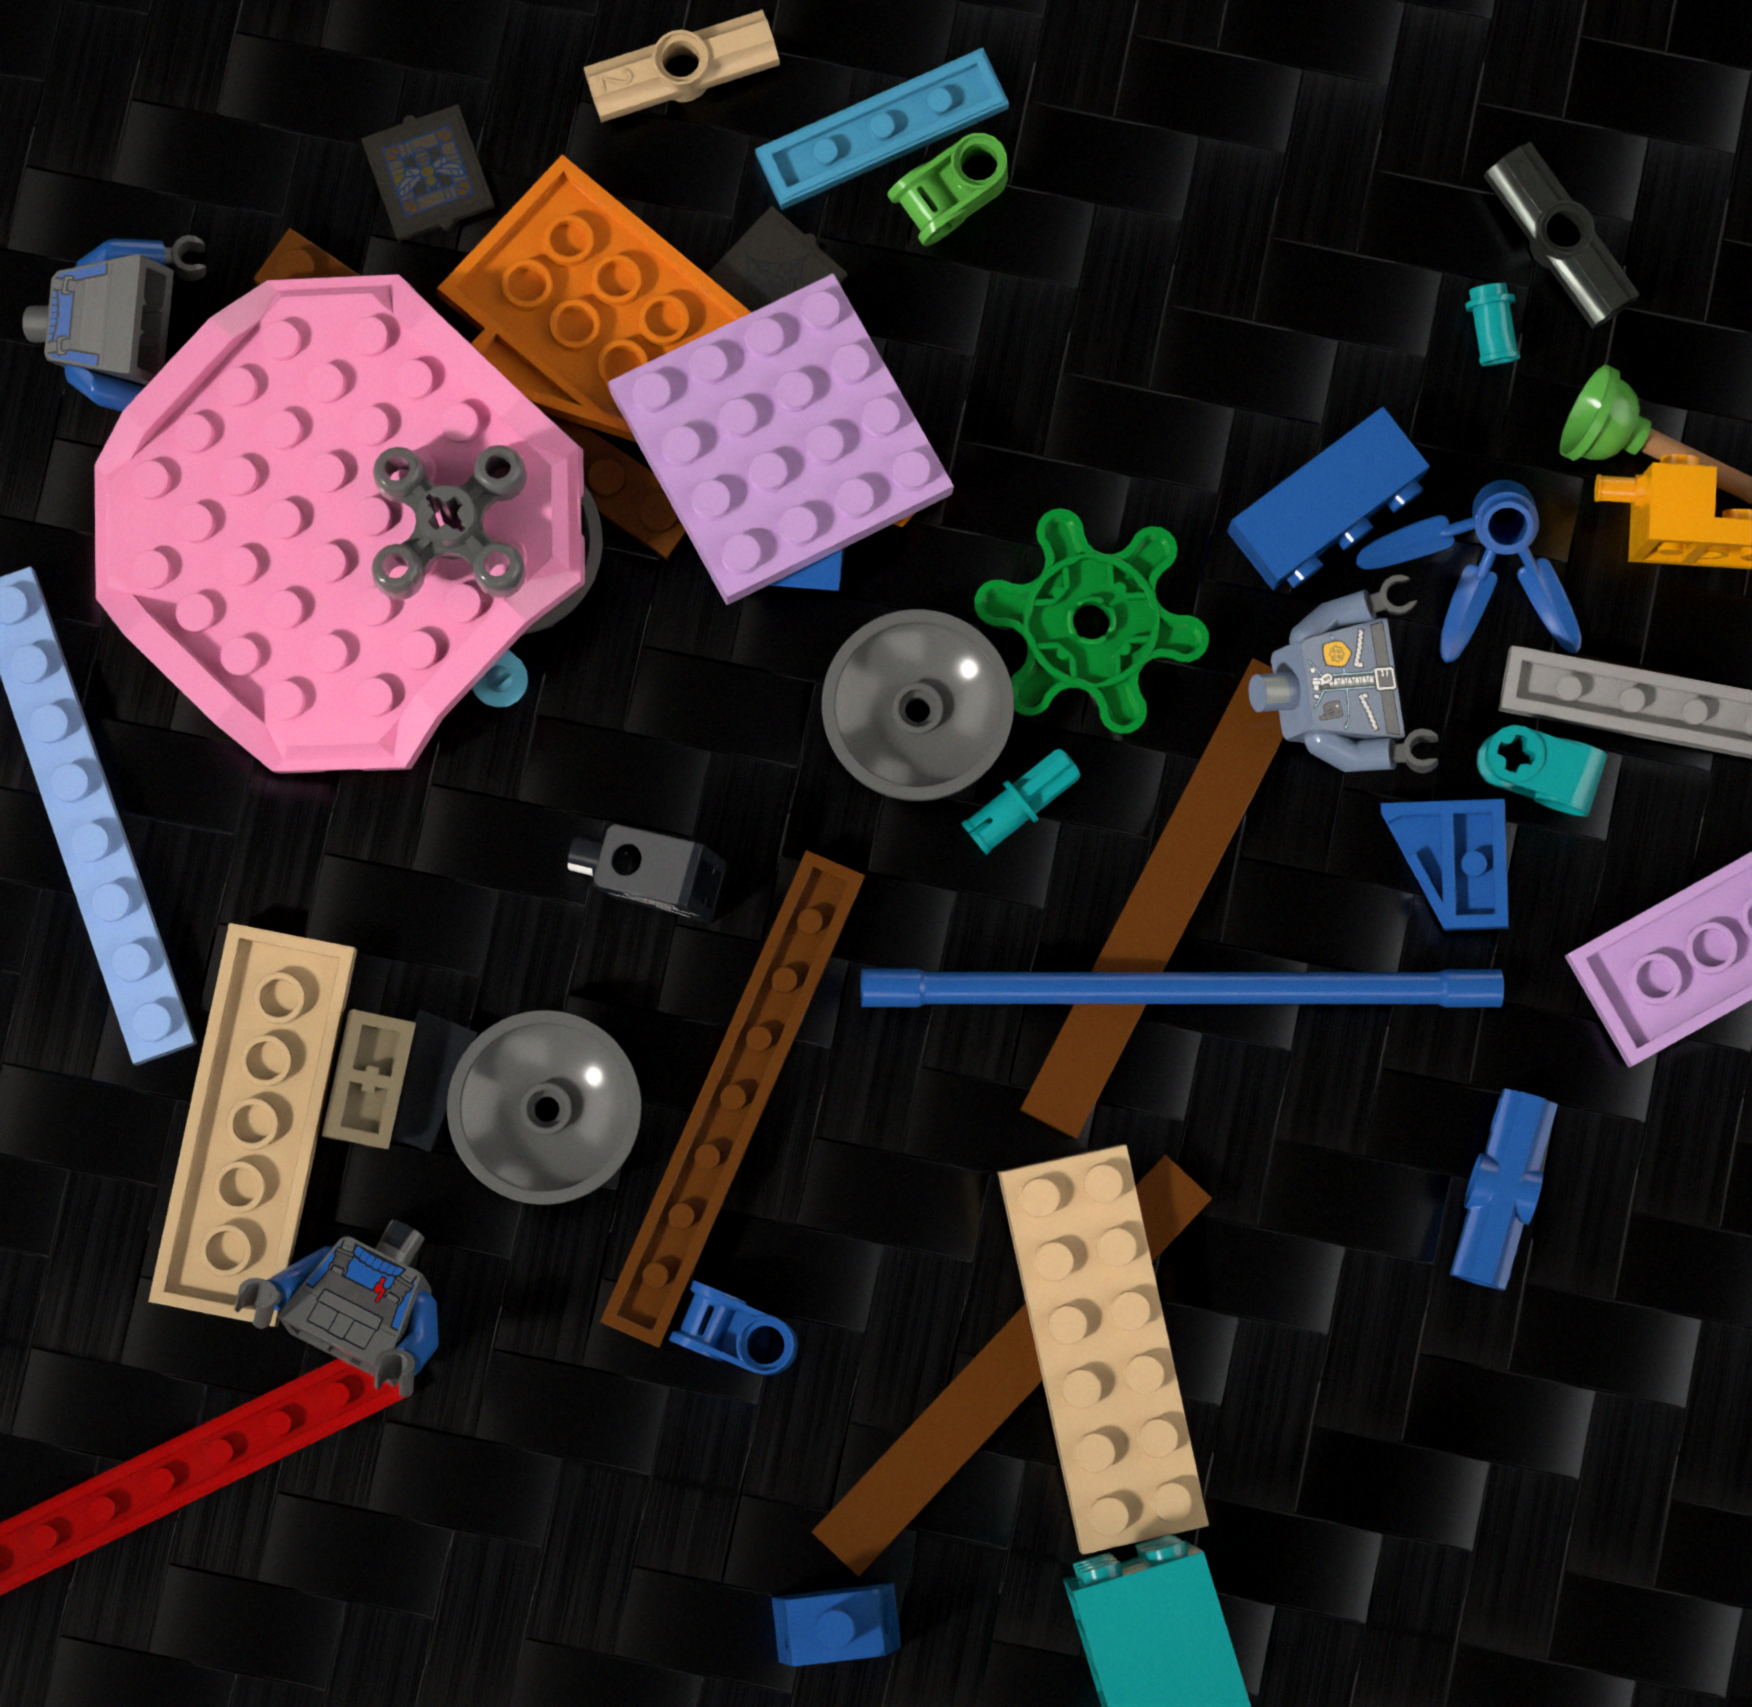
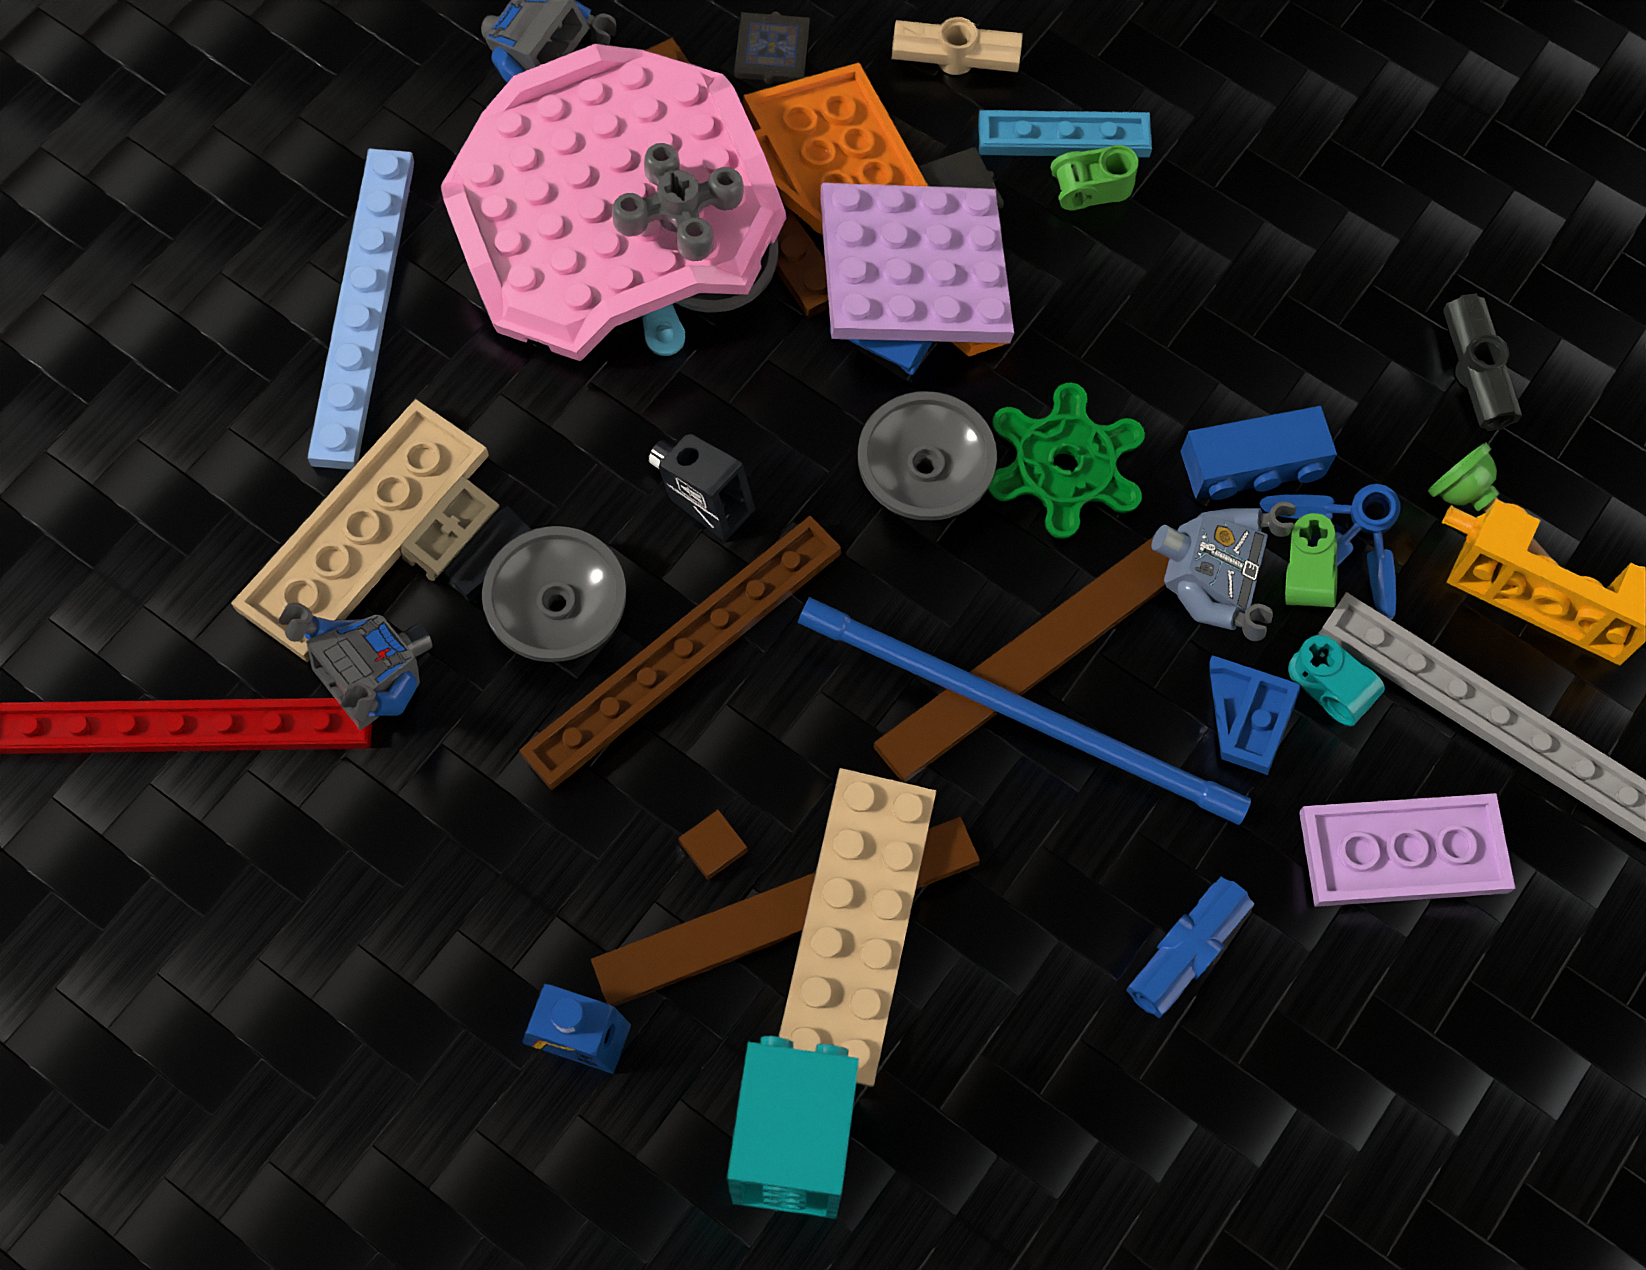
camera: 20 degrees right, 15 degrees down
blue piece [669,1280,798,1375] -> none
teal axle [961,749,1081,855] -> none
teal pin [1465,283,1520,366] -> none
none -> reddish brown tile [678,810,747,880]
none -> bright green piece [1285,513,1338,607]

